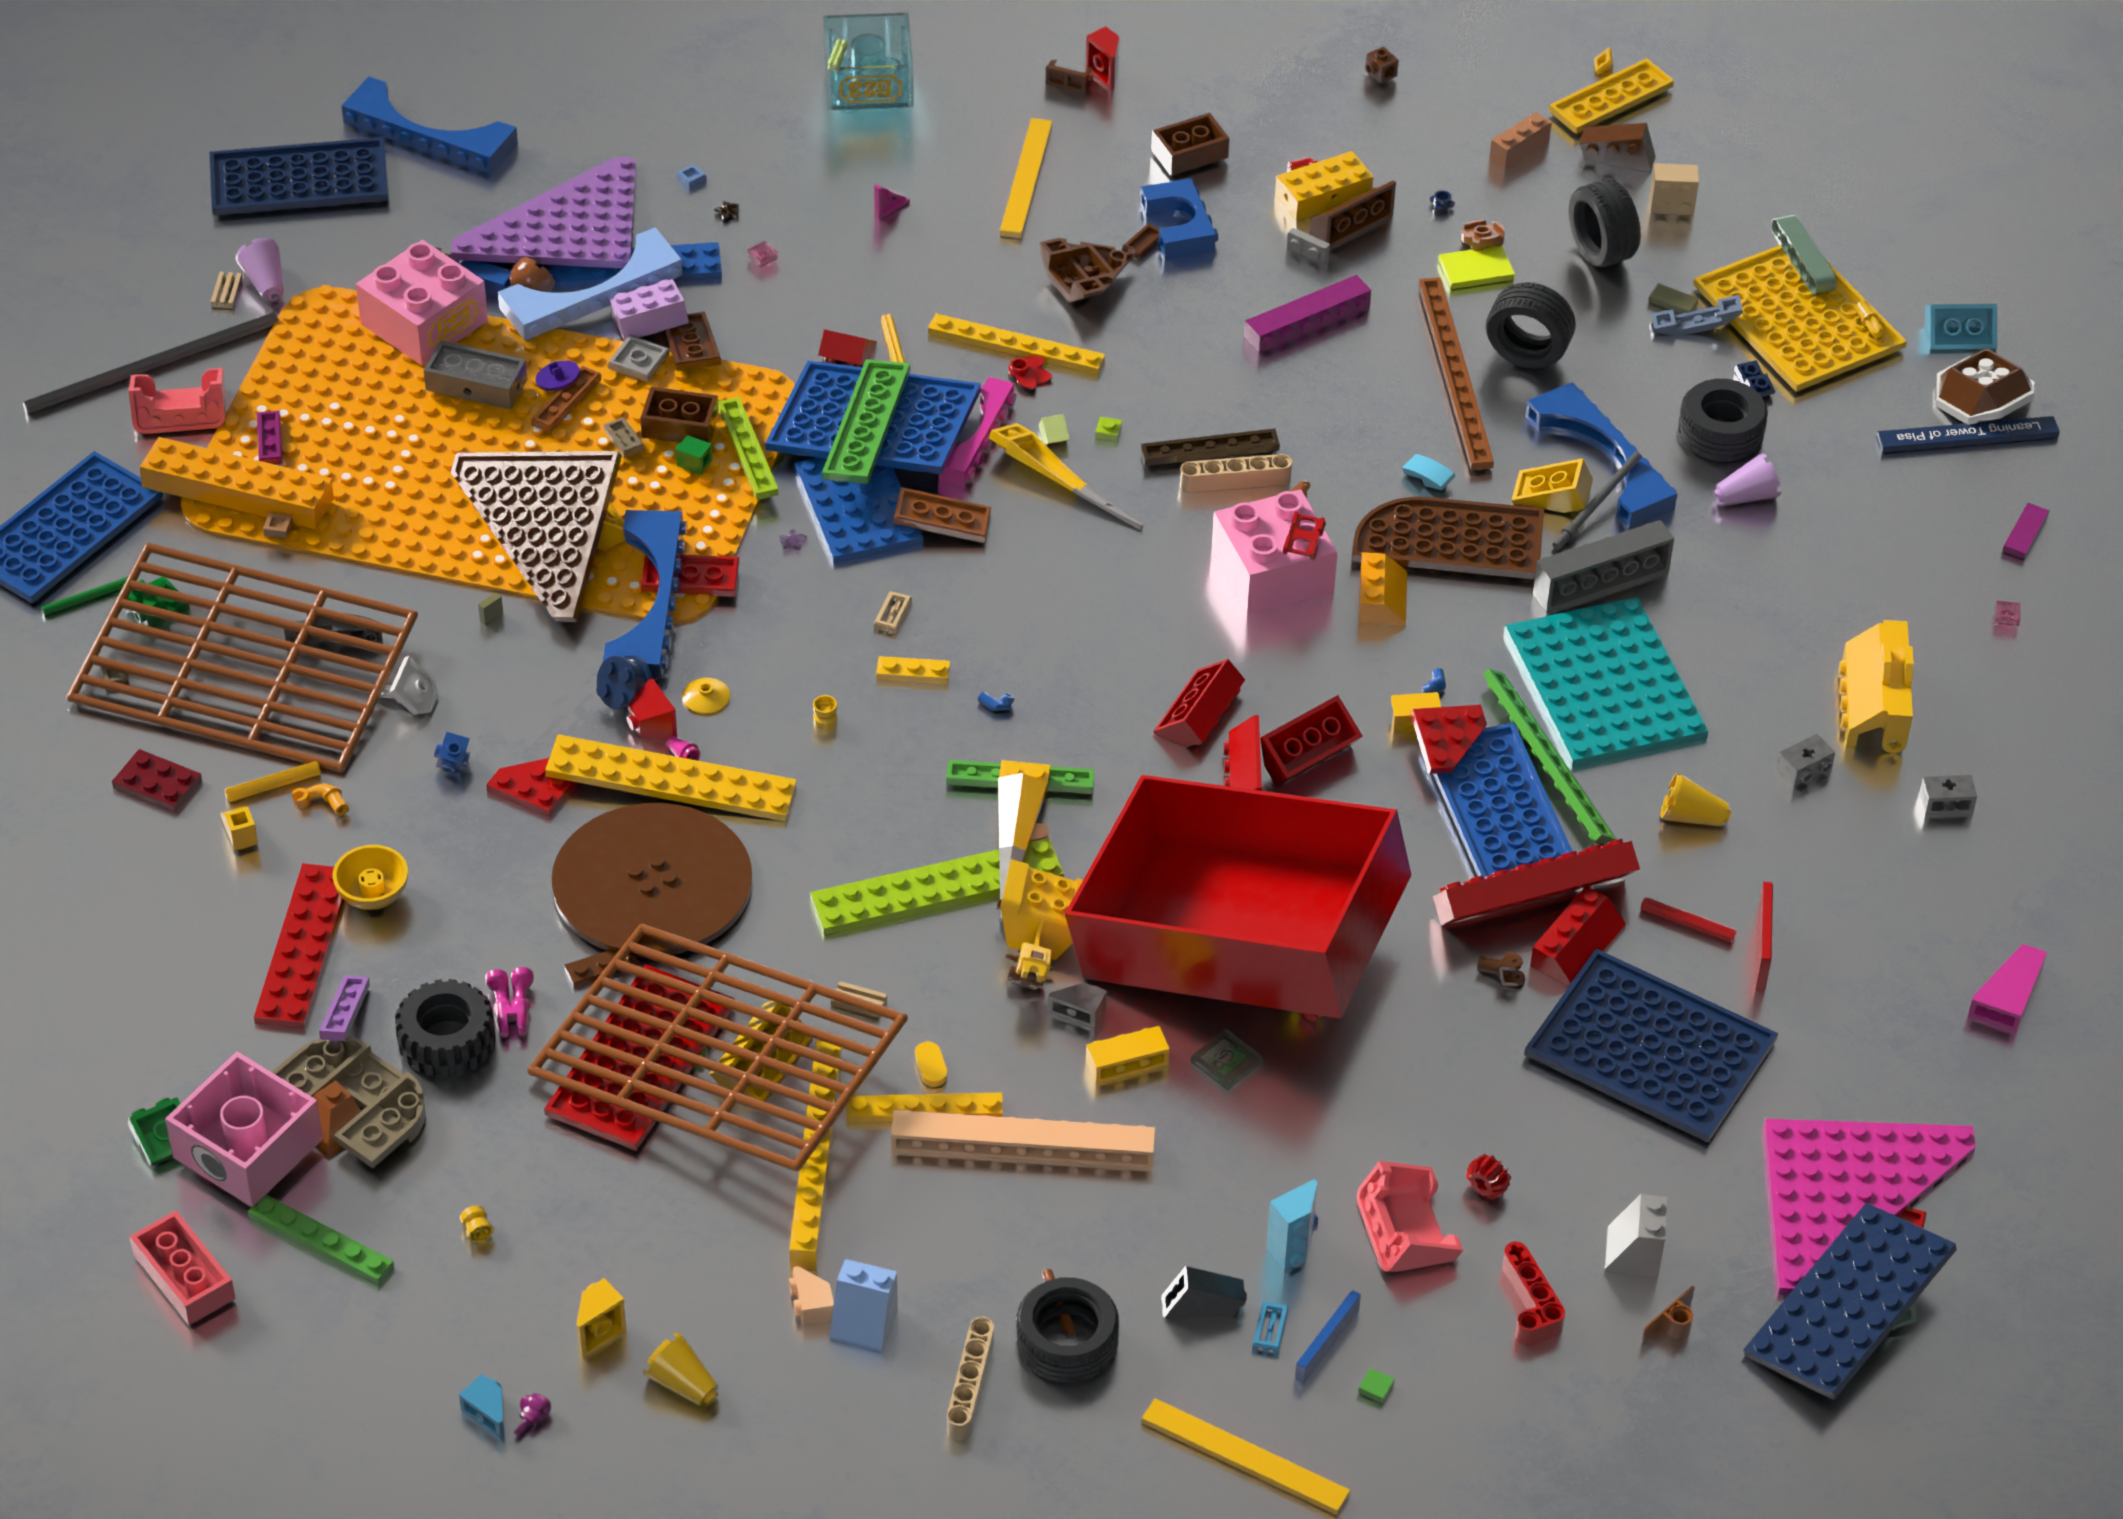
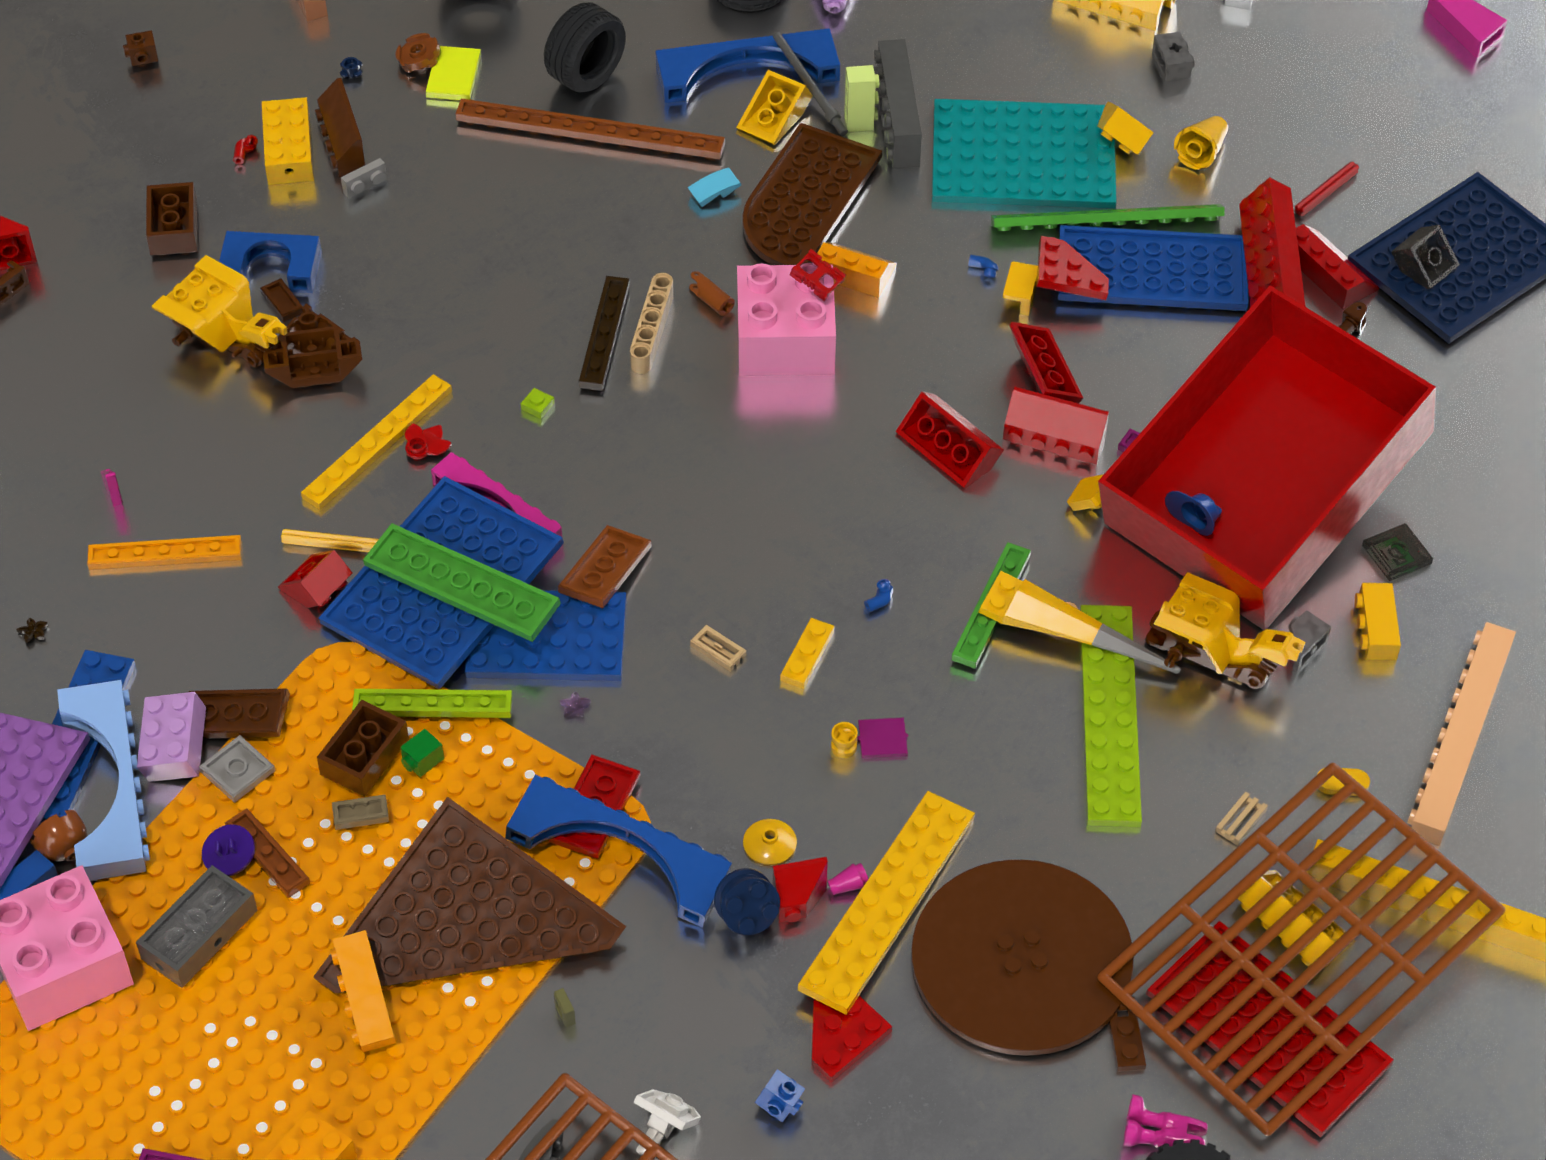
camera: 70 degrees left, 5 degrees up
clear pink plate [747,241,778,268] -> none
yellow plate [846,1092,1003,1123] -> none
yellow plate [989,423,1143,531] -> none
yellow tile [1000,118,1052,239] -> none
yellowish green brick [1039,414,1070,445] -> none
magenta brick [1244,275,1372,353] -> none
red tile [1755,881,1773,991] -> none
none -> light orange tile [87,535,242,570]
none -> yellow piece [152,255,287,367]
none -> light orange brick [330,930,396,1052]
none -> yellowish green brick [844,65,880,132]
none -> magenta piece [857,717,909,759]
none -> yellow slope [1097,101,1154,155]
none -> blue piece [1165,491,1222,536]
none -> clear smoke slope [1391,224,1460,289]

